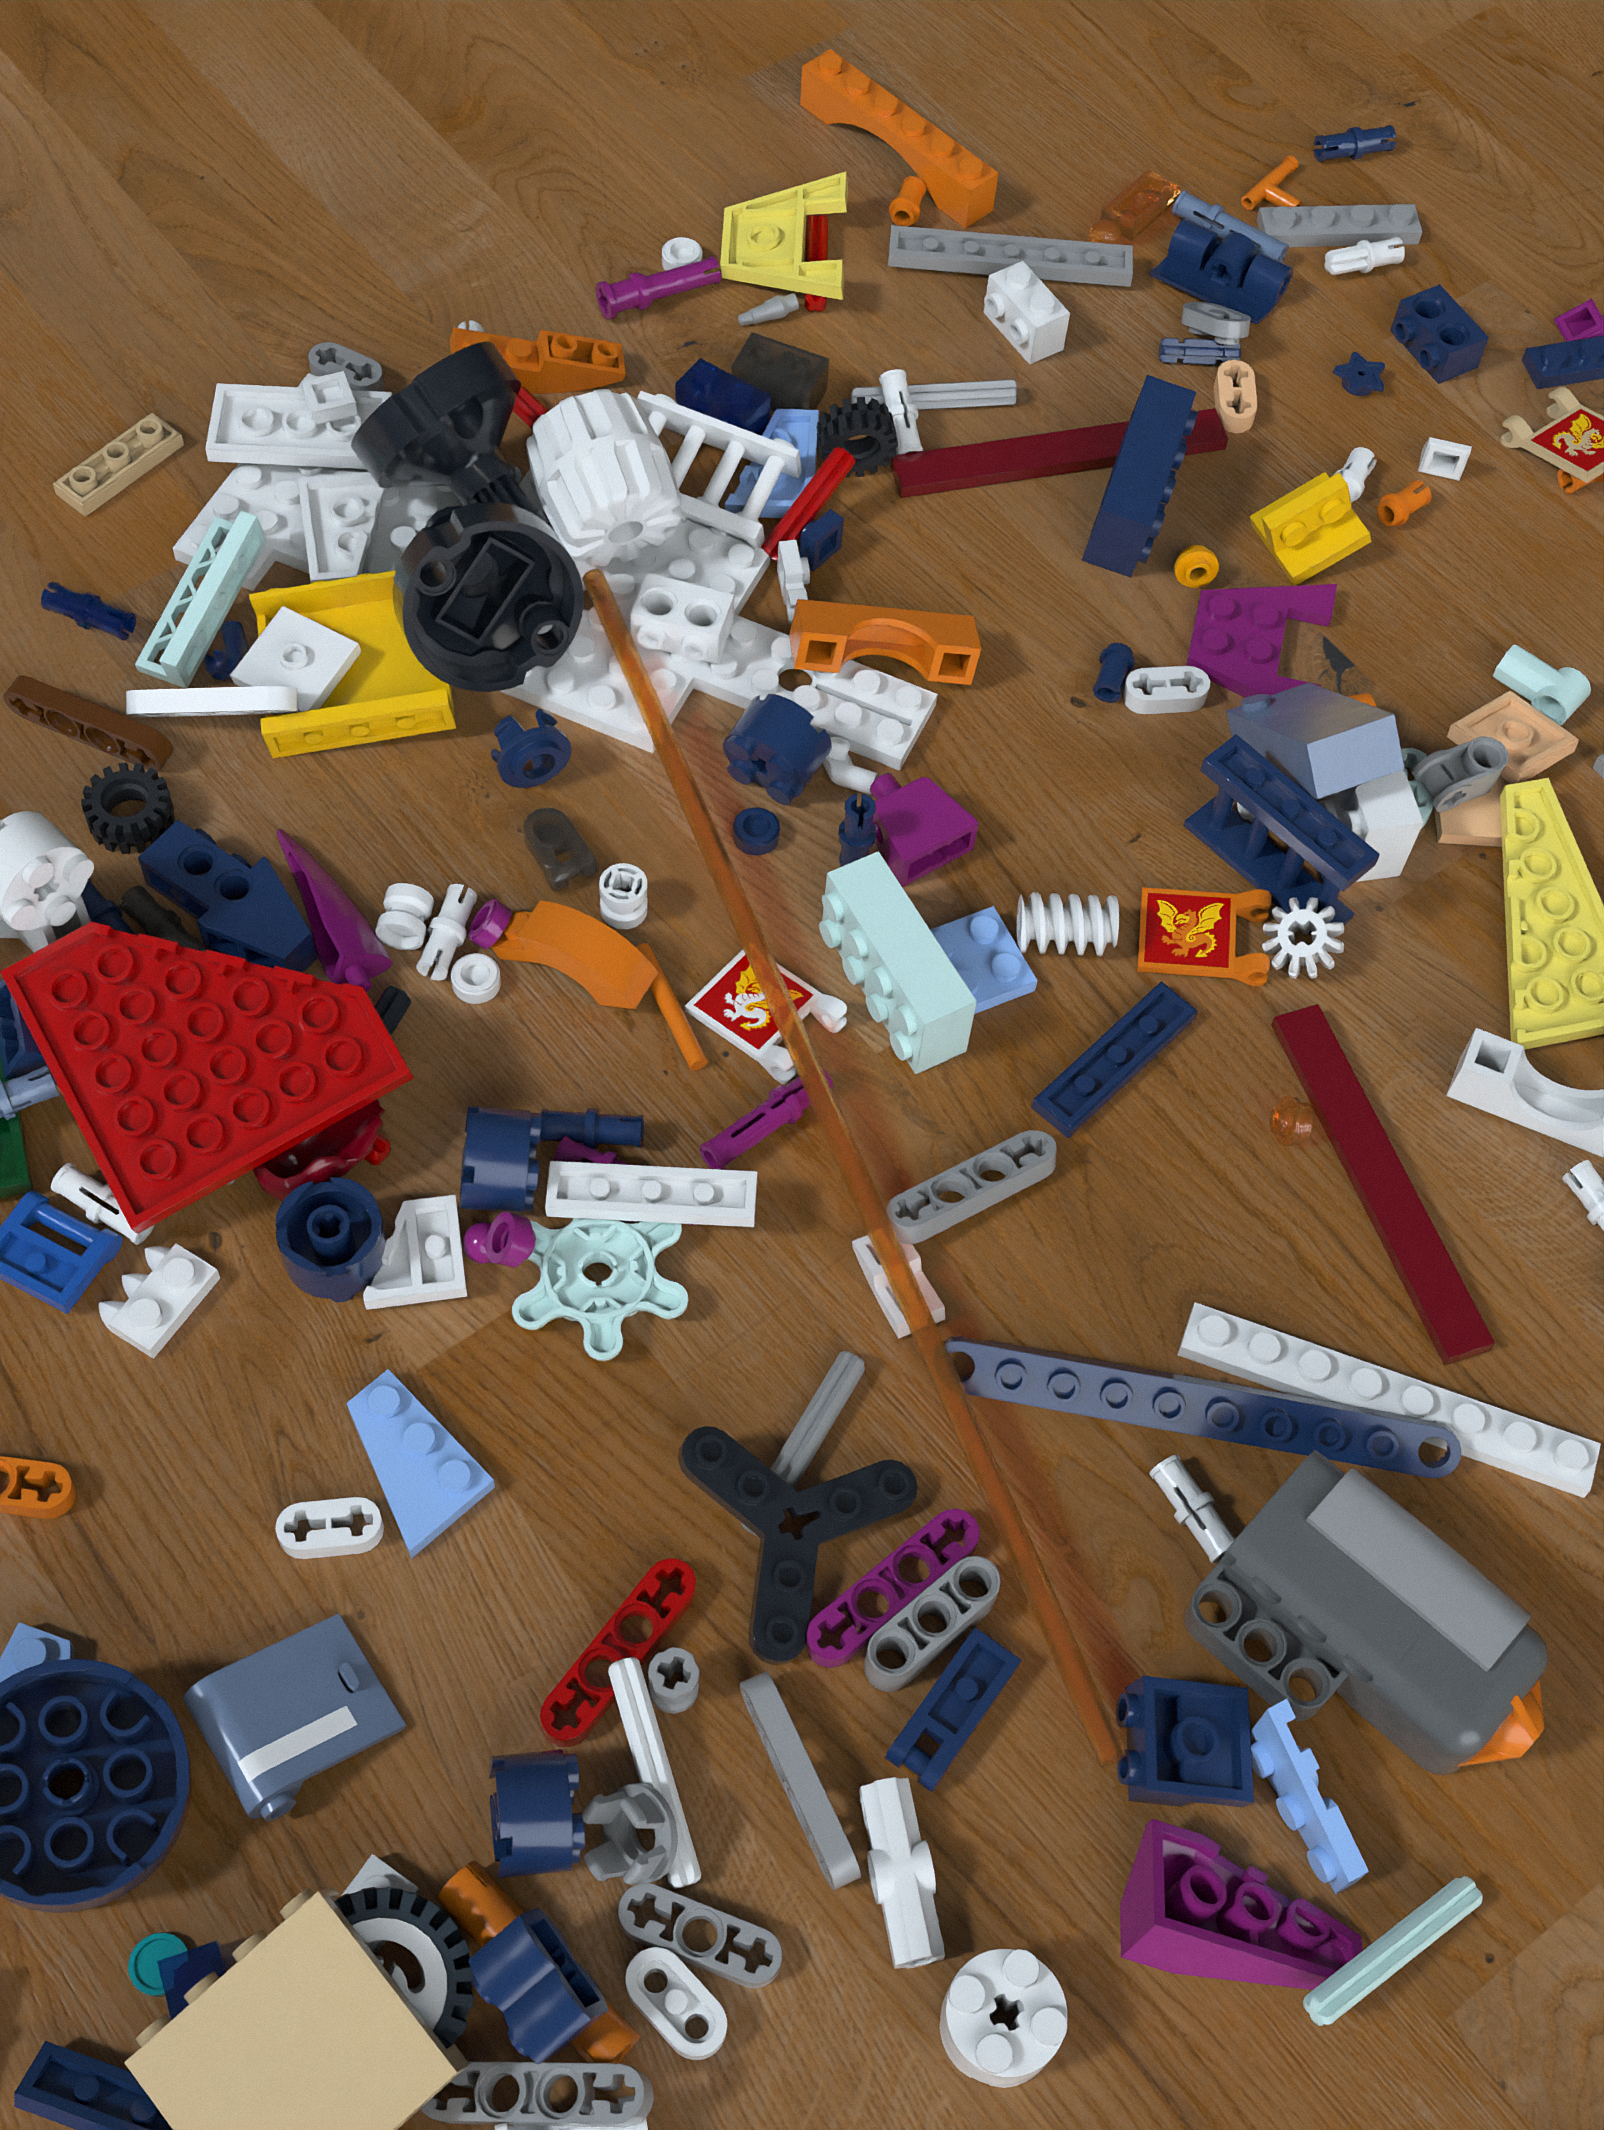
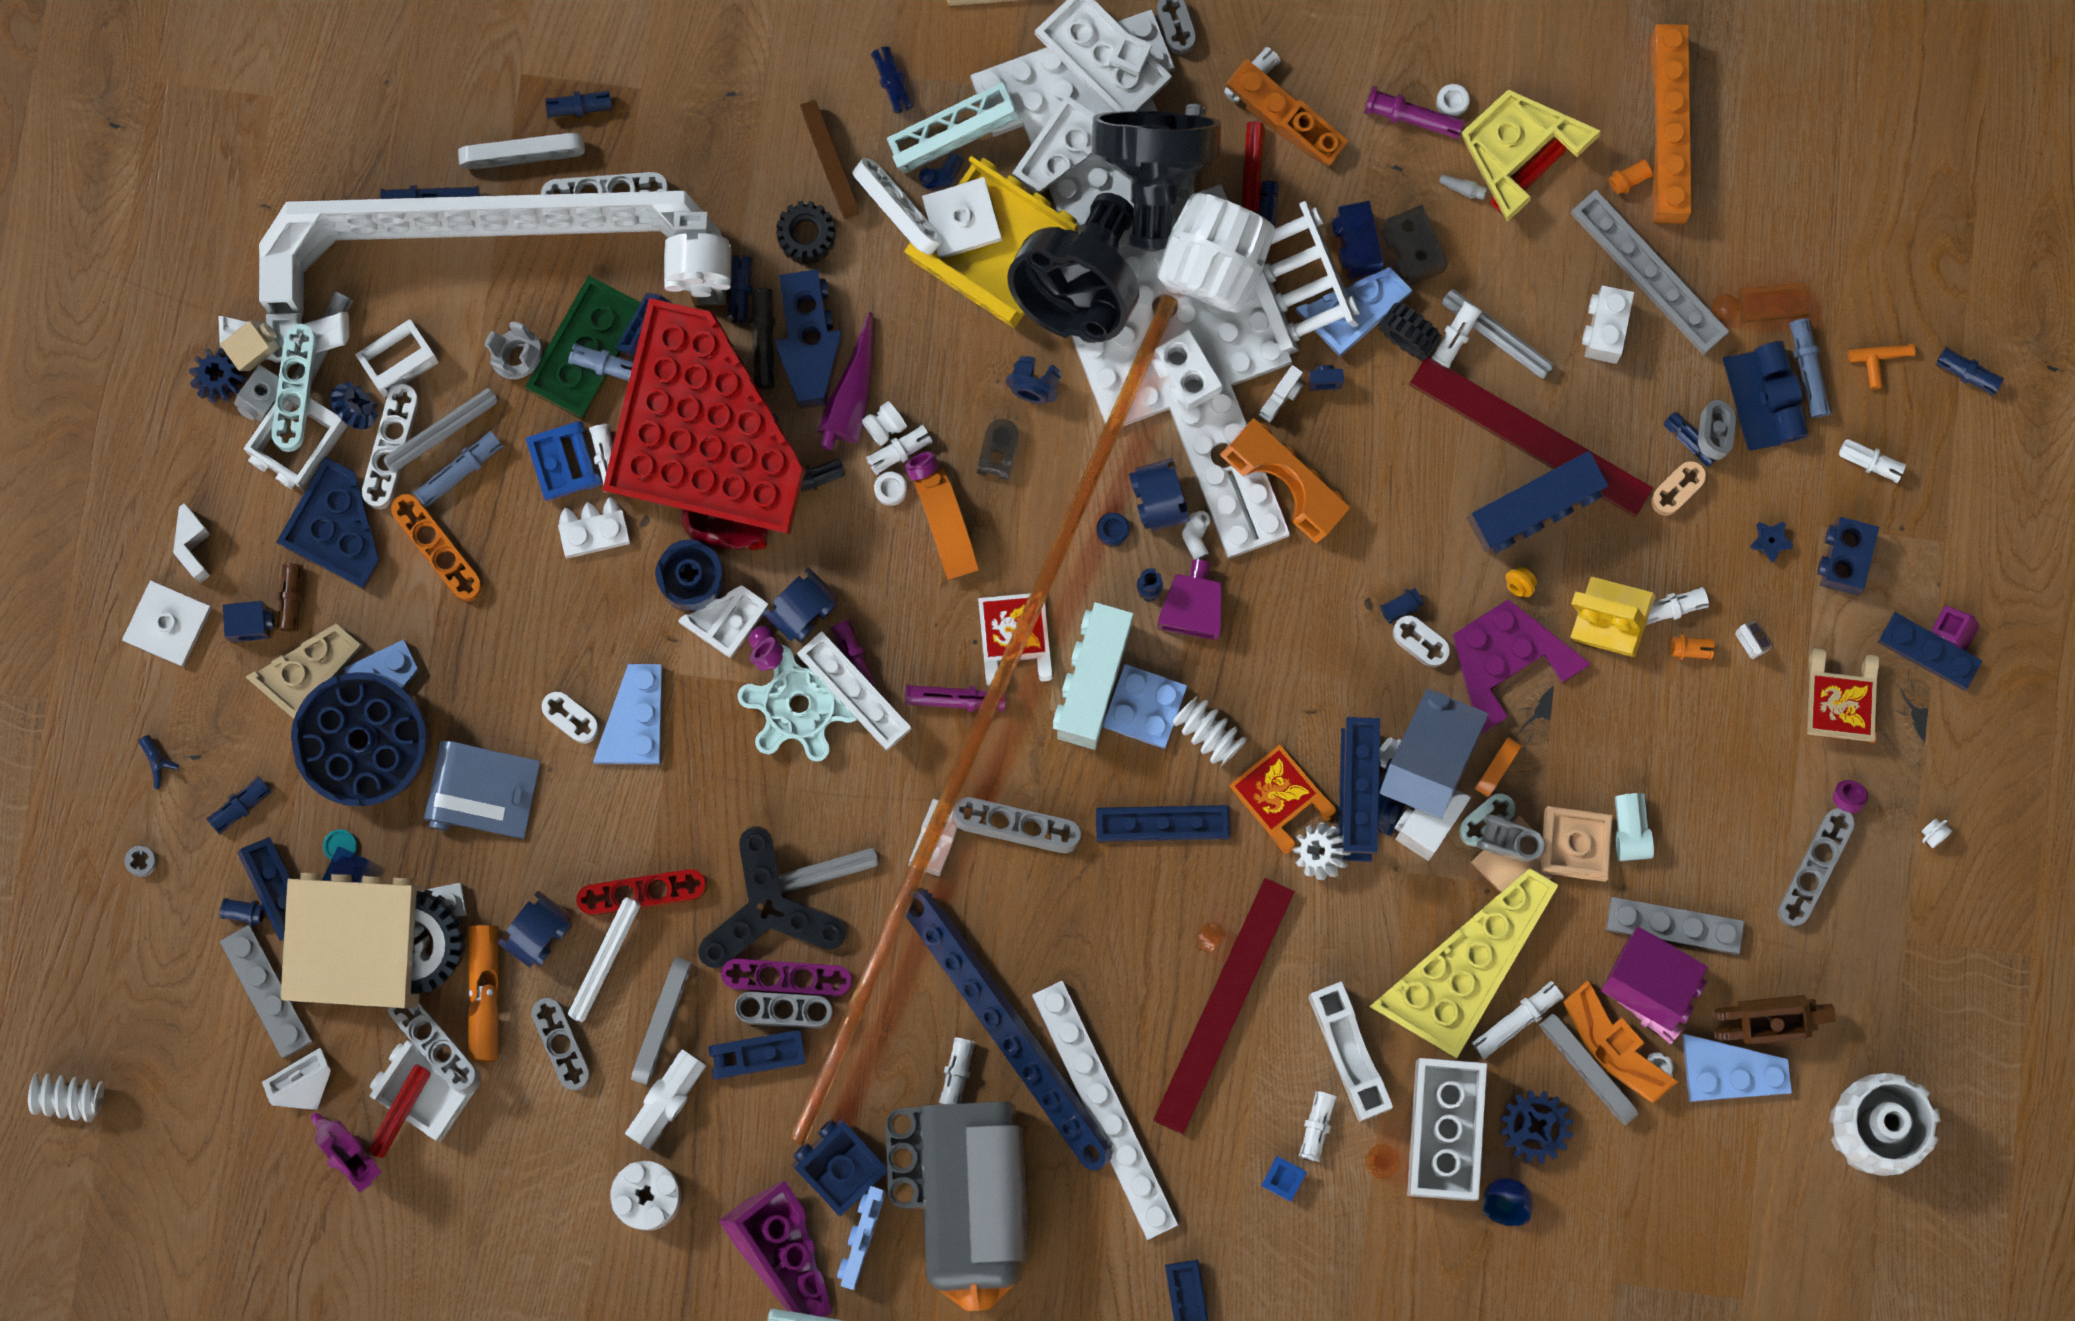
camera: 50 degrees right, 20 degrees up
dark blue brick [468,1907,609,2064] -> none
dark blue pin [540,1108,644,1149] -> none
light grey piece [582,1783,678,1885] -> none
white wheel [599,863,648,929] -> none
white plate [625,1947,727,2060] -> none
orange bar [636,943,708,1071] -> none
light grey bush [648,1647,700,1714] -> none
red axle [761,447,856,562] -> none
light grey plate [1256,204,1422,247] -> none

